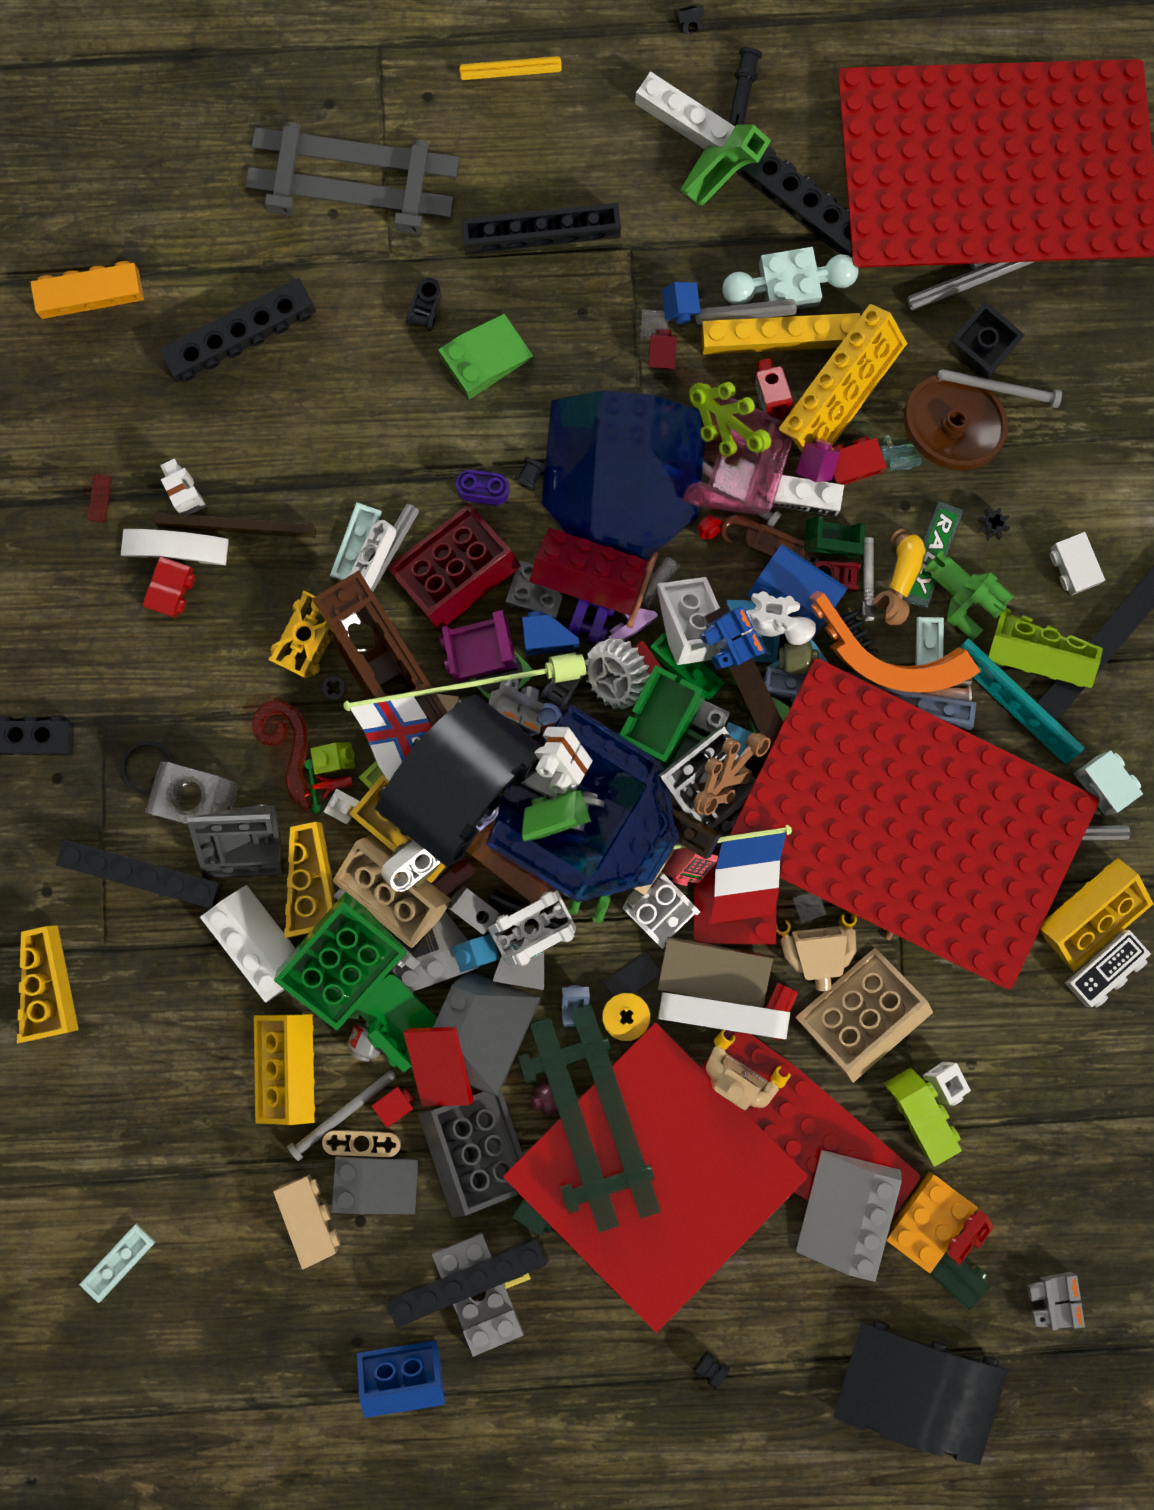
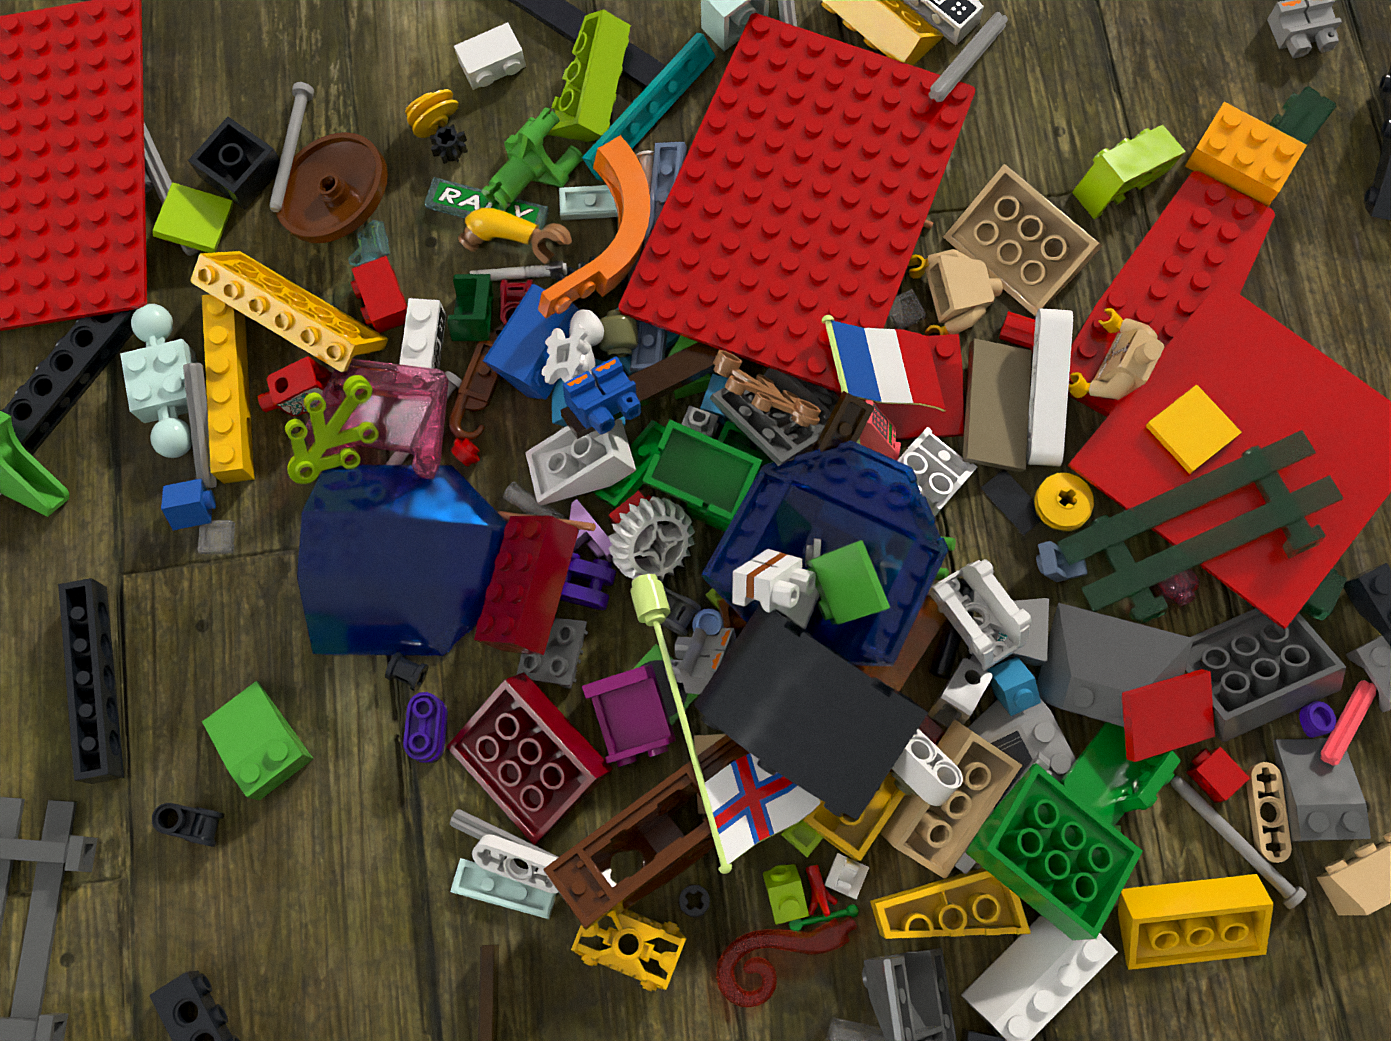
camera: 85 degrees left, 10 degrees down
light grey head [347,1022,381,1062] -> none
blue slope [522,611,579,656] -> none
dark red brick [648,329,677,369] -> none
magenta brick [796,439,841,483] -> none
light grey slope [796,1150,902,1282] -> none
white brick [923,1062,971,1106] -> none
red plate [947,1210,994,1266] -> none
none -> lime tile [152,182,233,253]
none -> yellow piece [405,89,459,138]
none -> light grey axle [929,12,1008,102]
none -> yellow tile [1146,385,1242,474]
none -> dark purple tile [1299,701,1336,738]
none -> coral axle [1321,680,1377,766]

